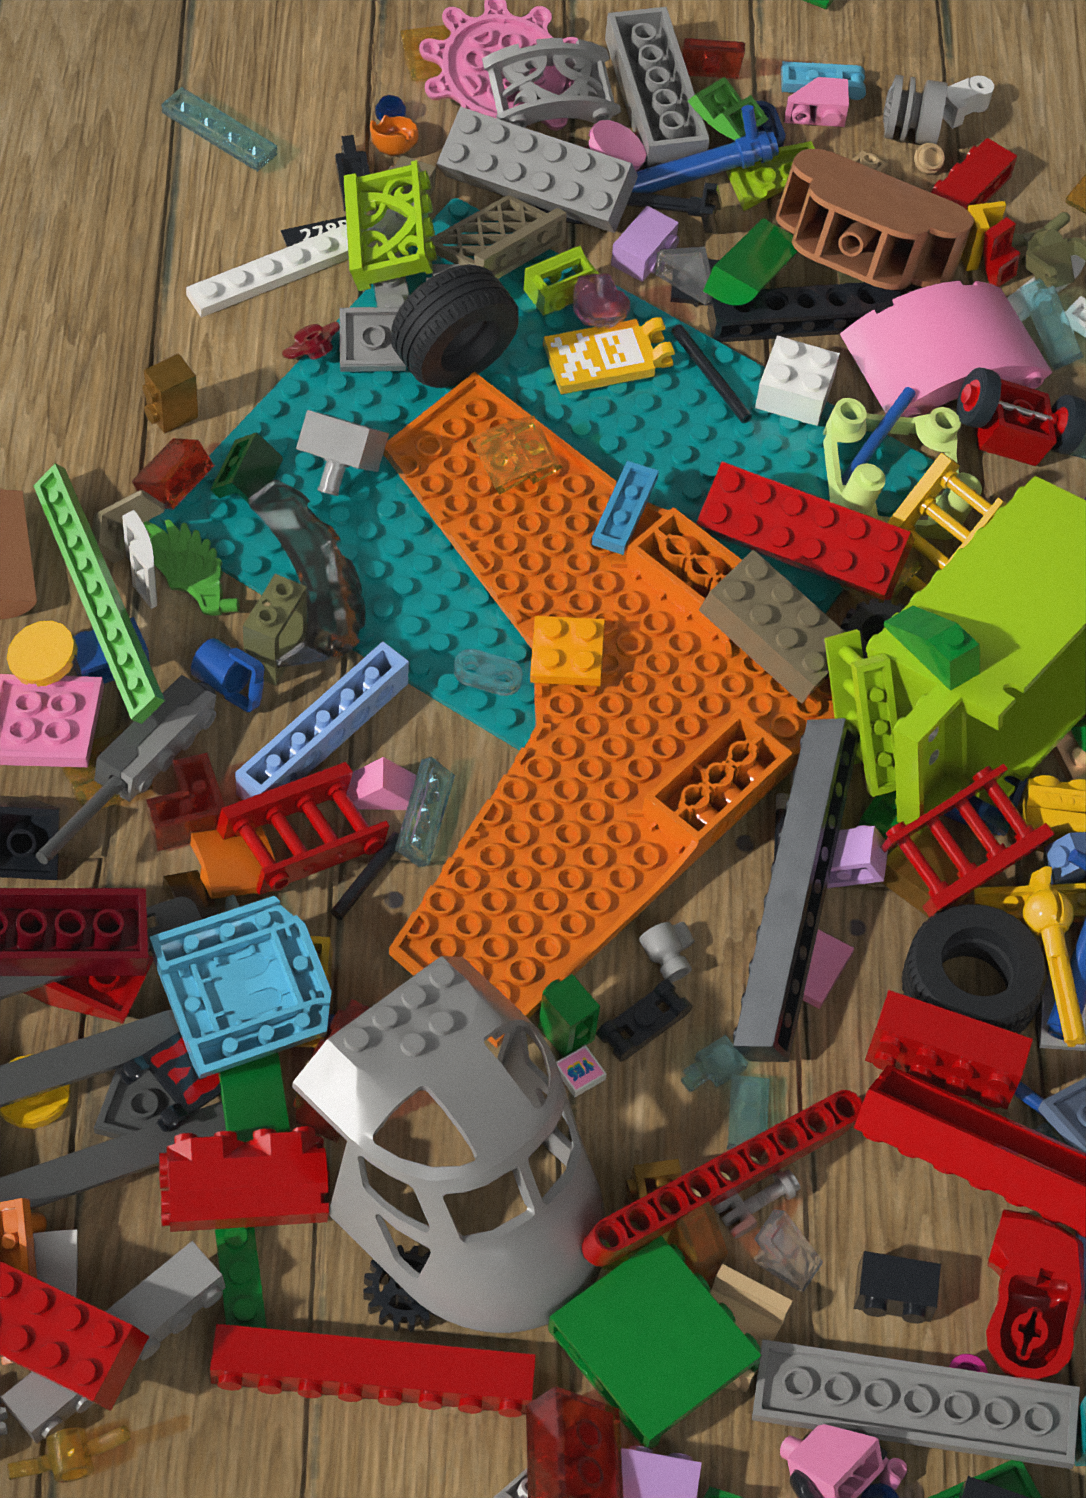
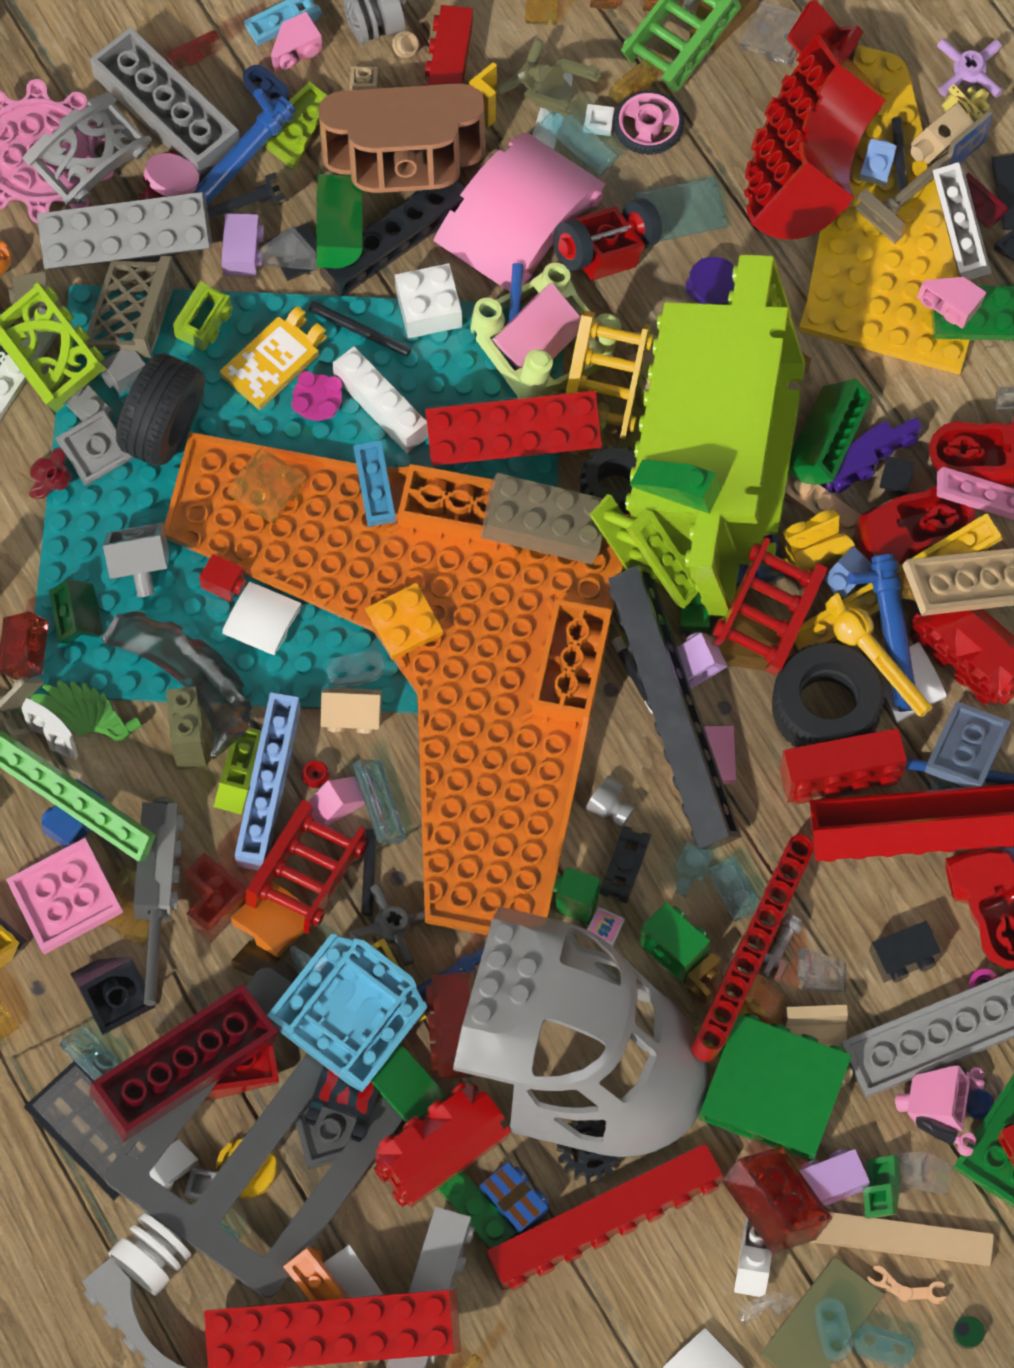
camera: 25 degrees left, 10 degrees up
yellow tile [7,621,78,687] -> none
blue piece [191,638,264,712] -> none
clear pink hair [573,273,630,329] -> none
bright green slope [688,77,769,140] -> none
red slope [984,217,1021,287] -> none
none -> red brick [199,554,247,603]
none -> lime slope [213,724,262,815]
none -> white slope [222,582,301,655]
none -> dark pink piece [292,371,342,421]
none -> red plate [301,760,330,789]
none -> tan brick [320,687,382,734]
none -> white brick [333,347,428,454]
none -> dark grey bar [349,884,425,966]
none -> brick [480,1162,549,1236]
none -> bright pink tile [492,283,581,369]
none -> green brick [639,902,710,984]

